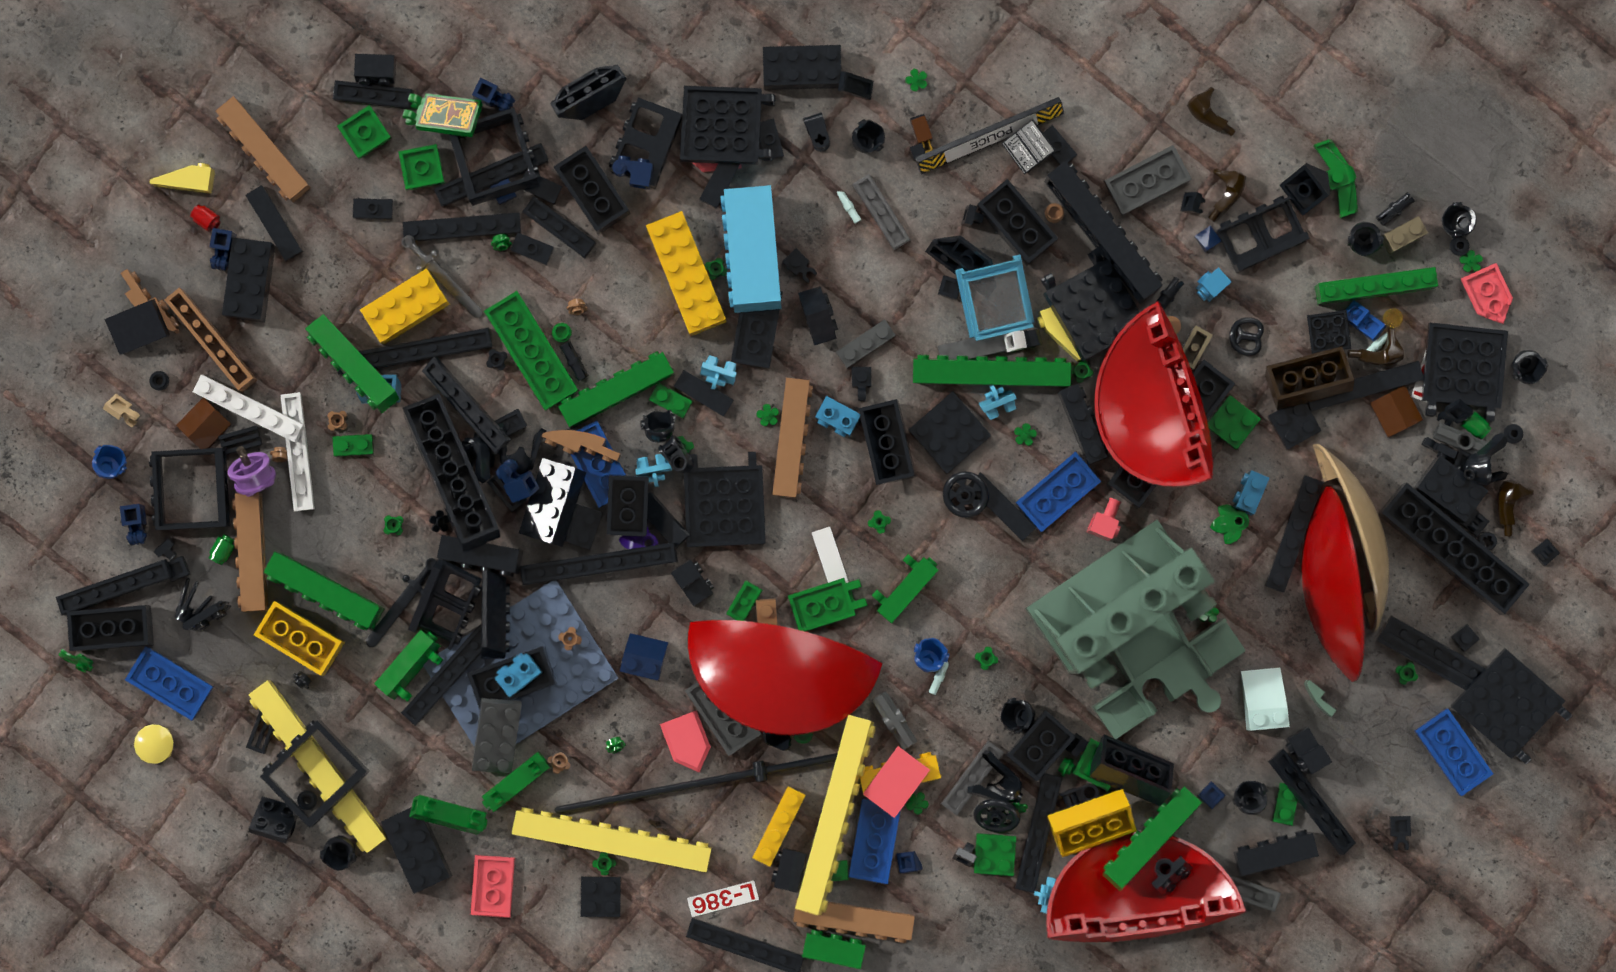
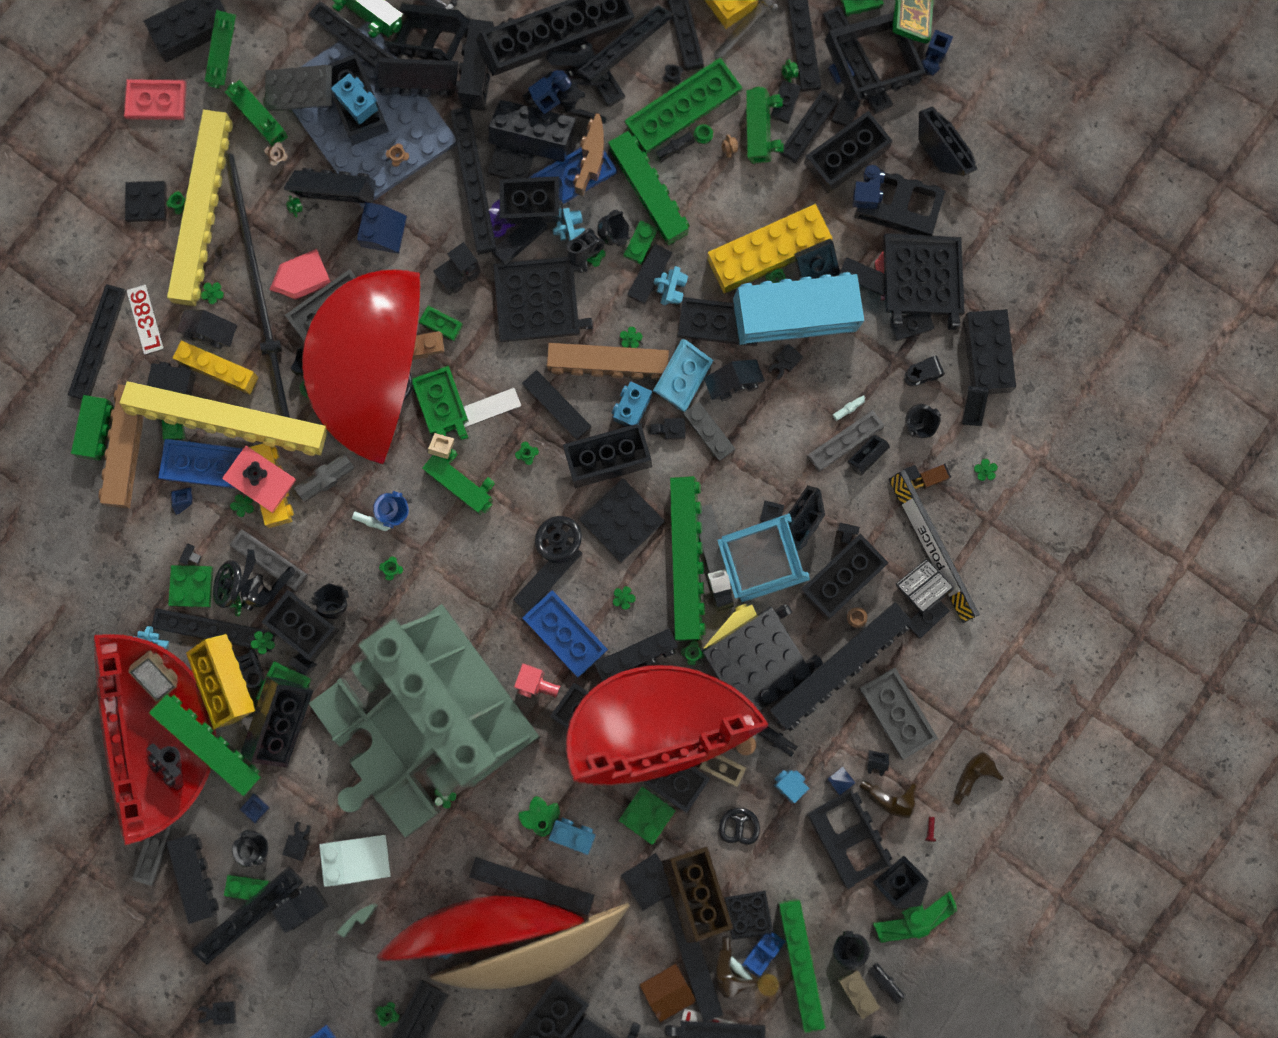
camera: 85 degrees right, 5 degrees down
medium azure hips [979,385,1017,420] -> none
green plate [1058,758,1075,777] -> none
none -> brick [129,650,178,702]
none -> black brick [177,310,237,349]
none -> green plant [201,282,224,304]
none -> black plate [243,461,268,486]
none -> green plant [251,631,275,655]
none -> black plate [282,822,311,861]
none -> black slope [284,168,376,204]
none -> tan plate [428,433,454,459]
none -> black tile [522,369,591,440]
none -> medium azure tile [653,339,714,412]
none -> green brick [746,86,784,164]
none -> black plate [794,239,840,279]
none -> black brick [847,435,890,476]
none -> dark red piece [924,817,937,842]

